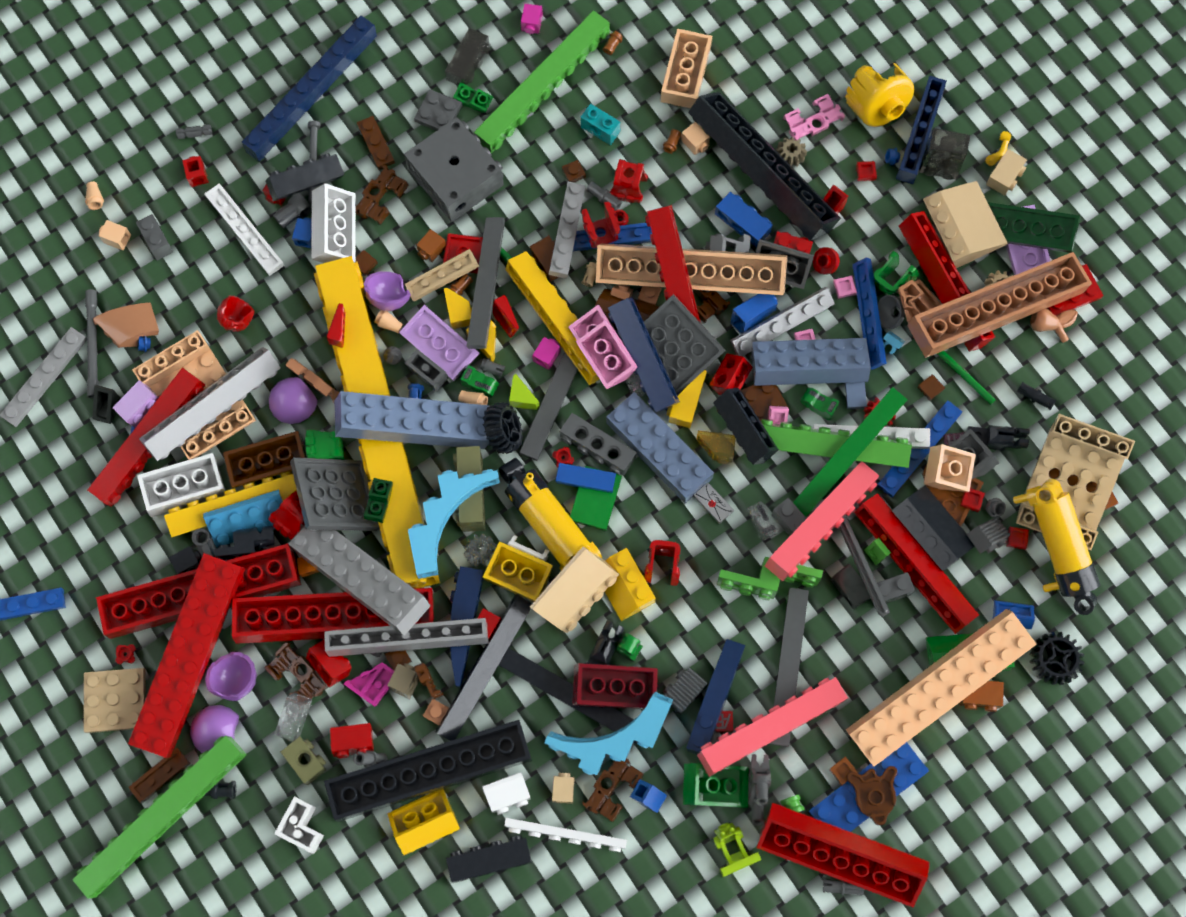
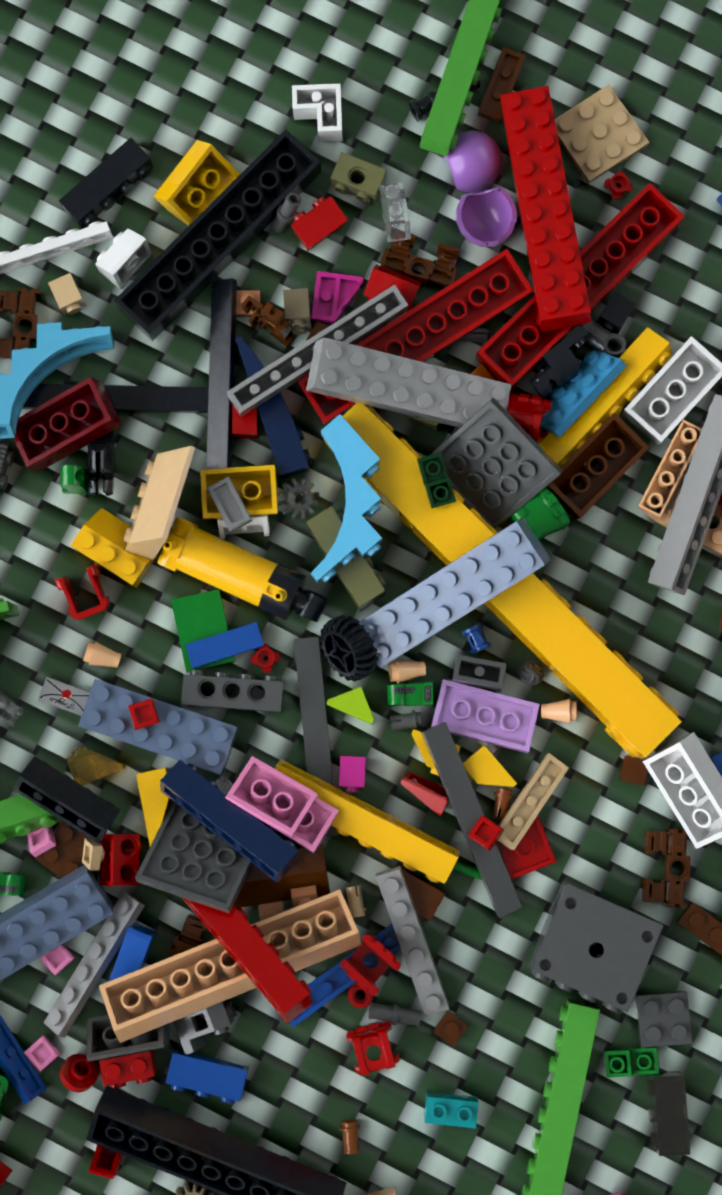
camera: 155 degrees right, 10 degrees up
medium lavender cylinder [269,377,318,424] -> none
nougat piece [286,358,339,403] -> none
red slope [327,303,346,348] -> none
medium lavender cylinder [364,272,411,311] -> none
dark orange brick [416,229,446,263] -> none
light nougat brick [681,122,710,155] -> none
none -> tan plate [82,838,104,871]
none -> light nougat cone [83,641,122,668]
none -> red tile [128,698,160,730]
none -> light grey tile [207,476,252,533]
none -> red tile [468,815,504,852]

